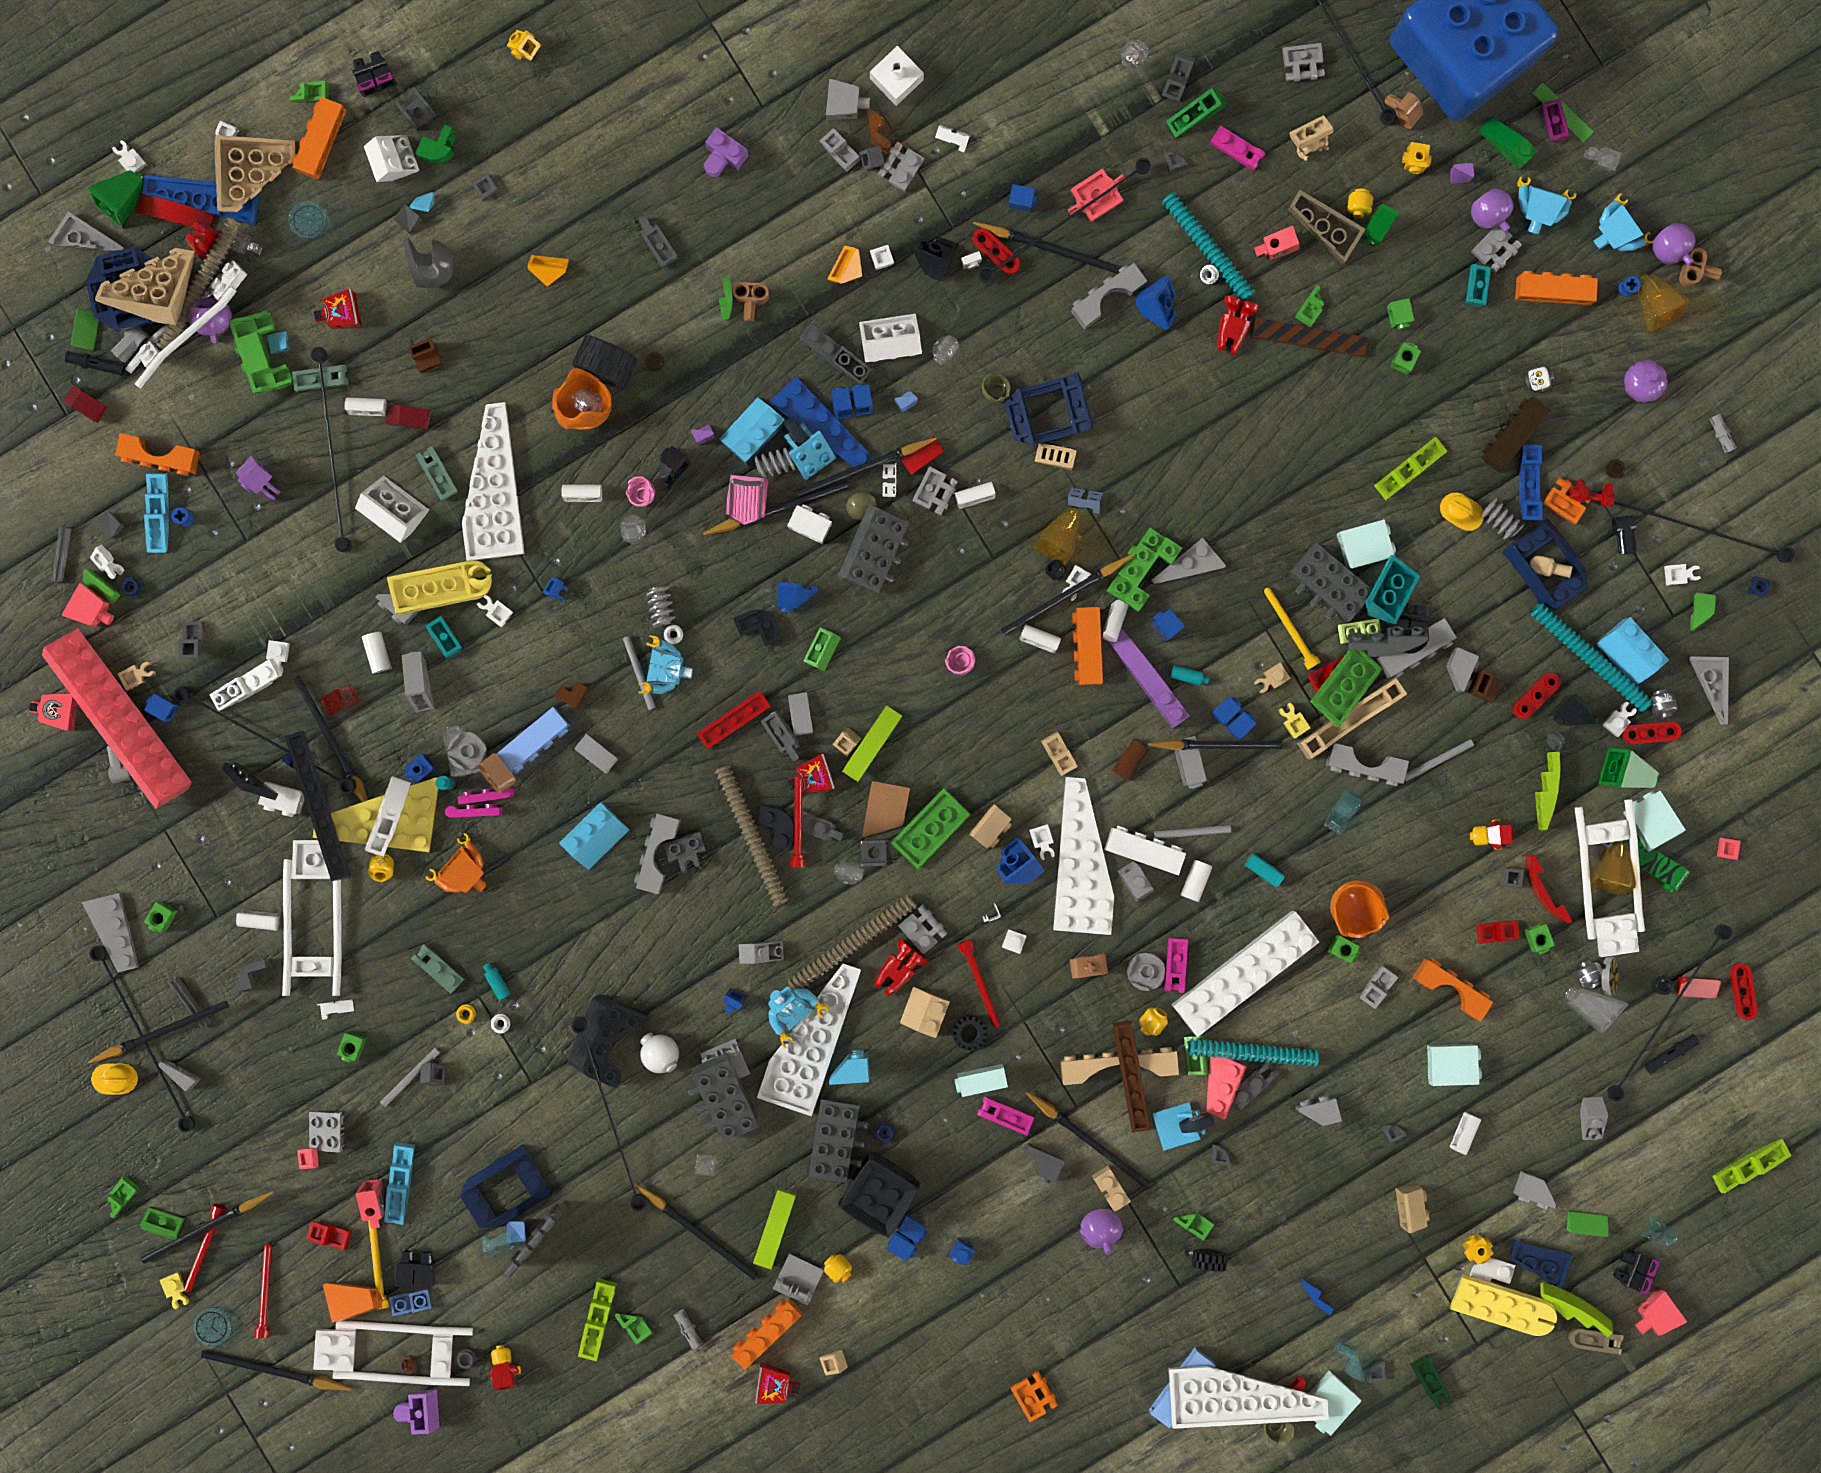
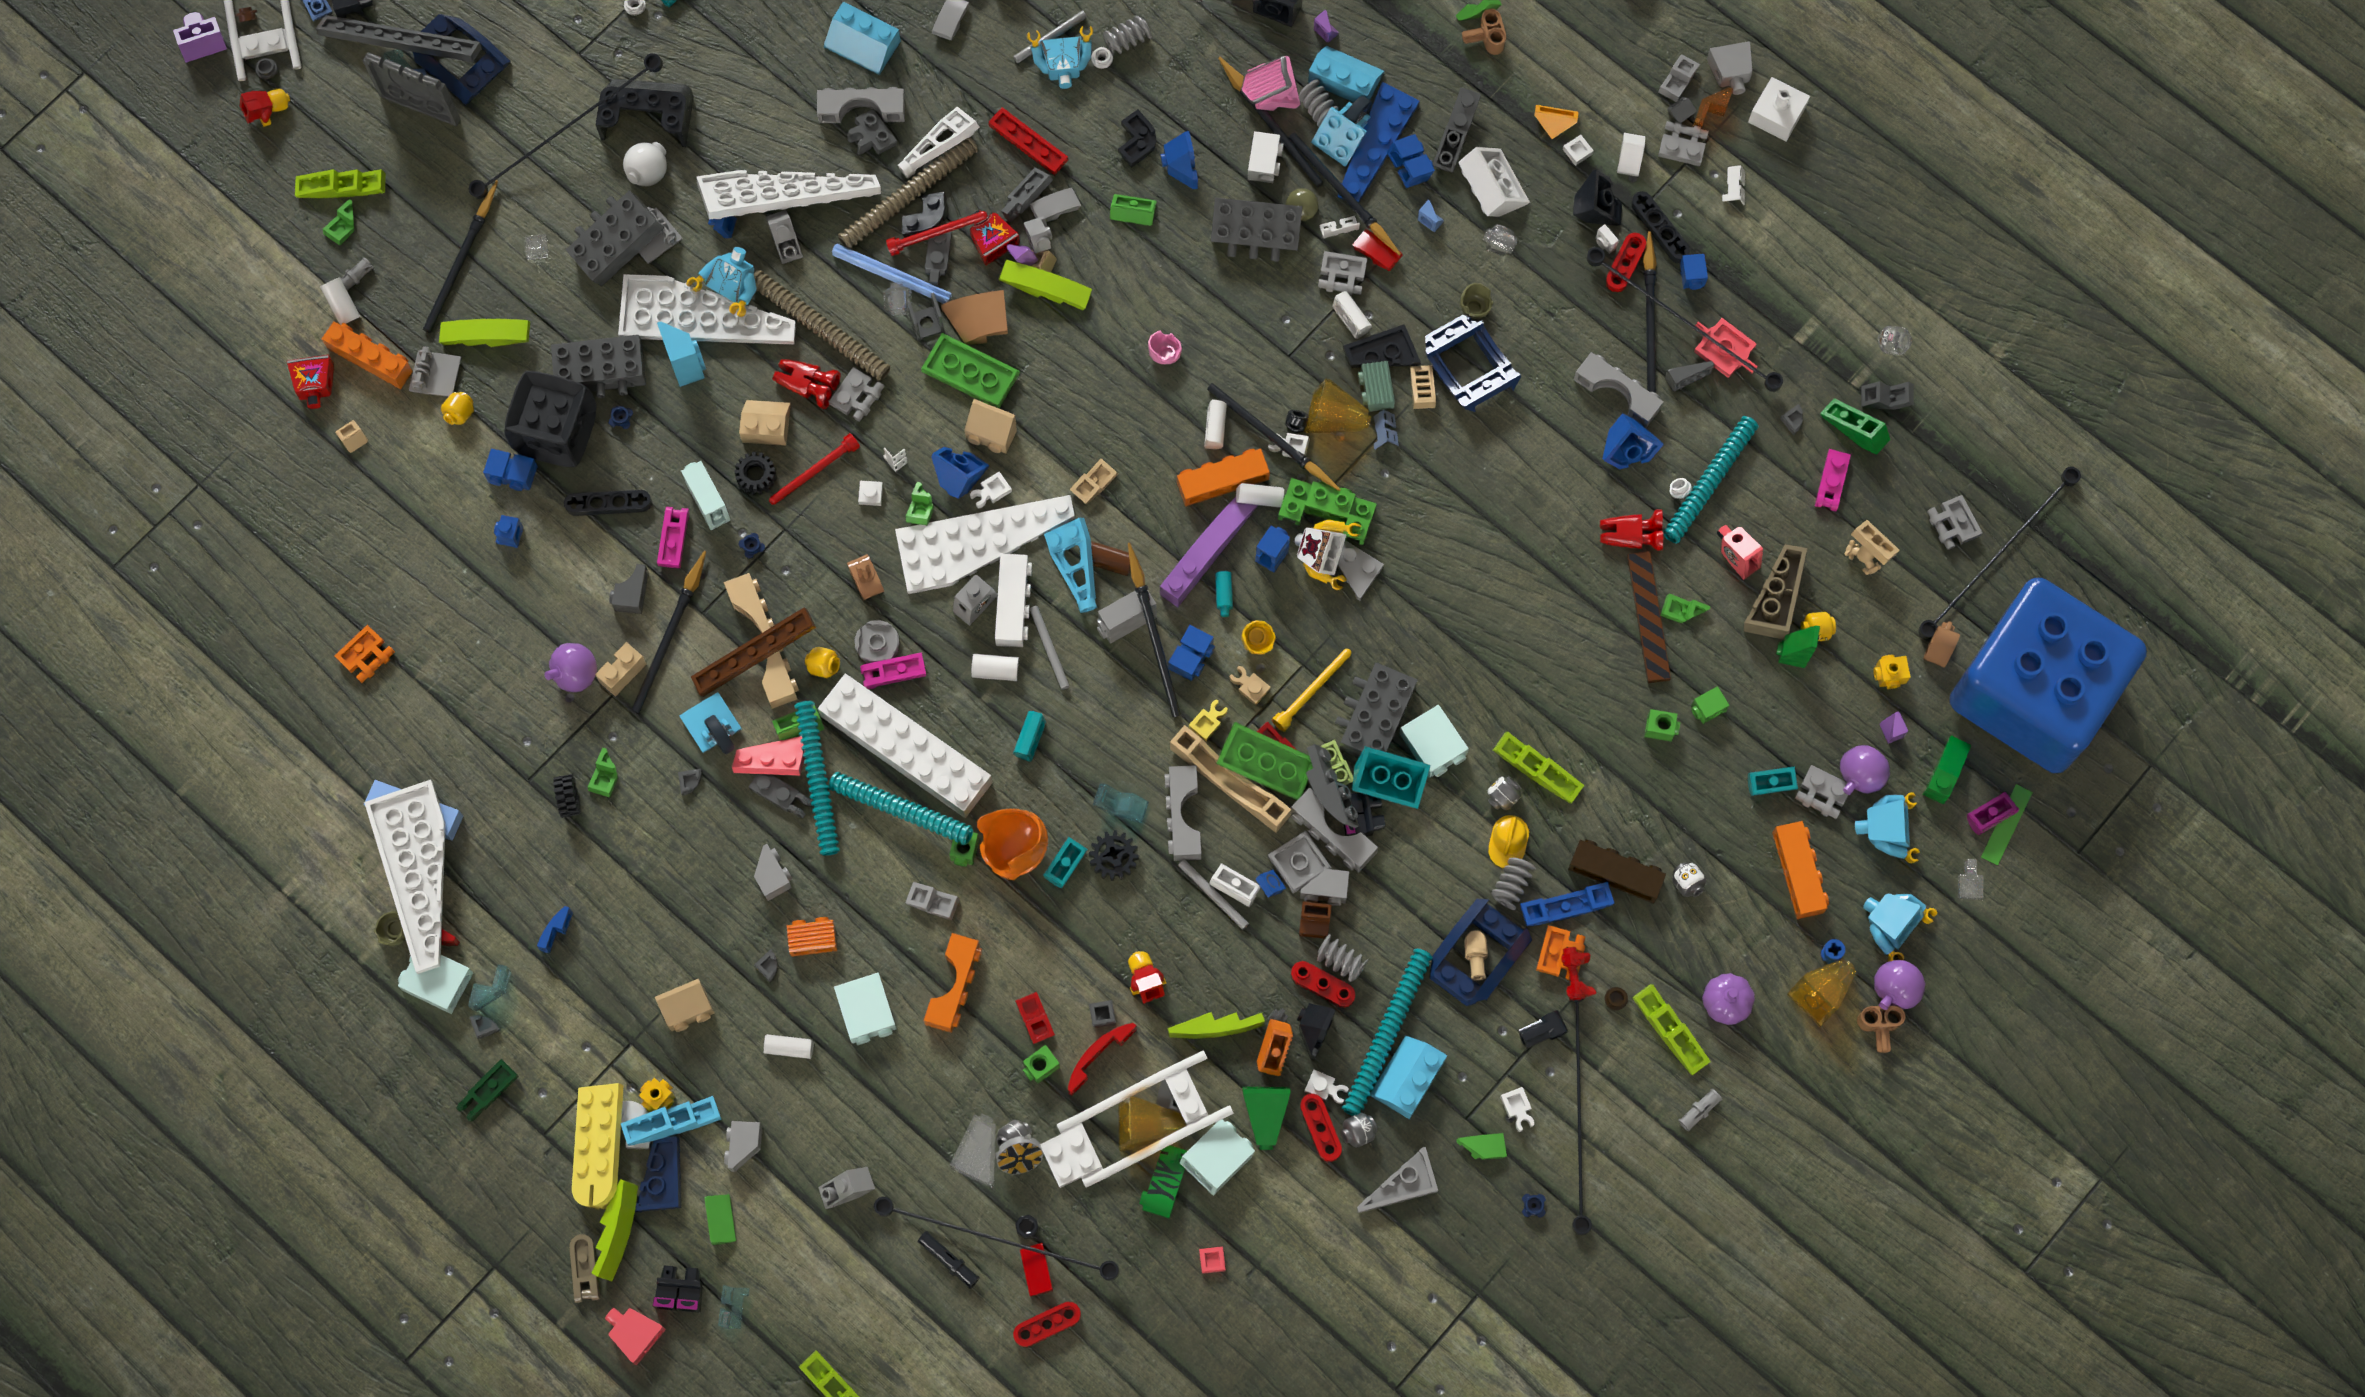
camera: 75 degrees right, 15 degrees down
none -> dark grey plate [316,15,482,62]
none -> white brick [320,277,361,325]
none -> black beam [564,490,652,516]
none -> medium azure slope [621,1096,721,1146]
none -> white wing [697,170,881,219]
none -> dark blue plate [739,533,765,559]
none -> orange brick [787,917,837,957]
none -> teal piece [829,772,973,845]
none -> light blue axle [832,244,952,304]
none -> white plate [897,107,980,179]
none -> bright green slope [906,482,934,526]
none -> medium lavender slope [1007,244,1038,266]
none -> light grey brick [1024,216,1053,254]
none -> teal brick [1043,837,1088,888]
none -> medium azure plate [1044,518,1097,613]
none -> black gear [1089,830,1139,881]
none -> white brick [1209,863,1261,907]
none -> yellow hair [1241,620,1276,655]
none -> blue tile [1256,870,1286,897]
none -> orange brick [1257,1019,1293,1076]
none -> light grey tile [1268,831,1331,894]
none -> torso [1295,520,1362,590]
none -> light grey piece [1317,934,1369,982]
none -> black wing [1343,324,1421,368]
none -> sand green brick [1358,361,1395,412]
none -> flat silver head [1488,776,1522,810]
none -> white slope [1617,133,1645,177]
none -> black beam [1631,191,1690,263]
none -> lime slope [1632,984,1711,1075]
none -> dark grey slope [1665,361,1714,392]

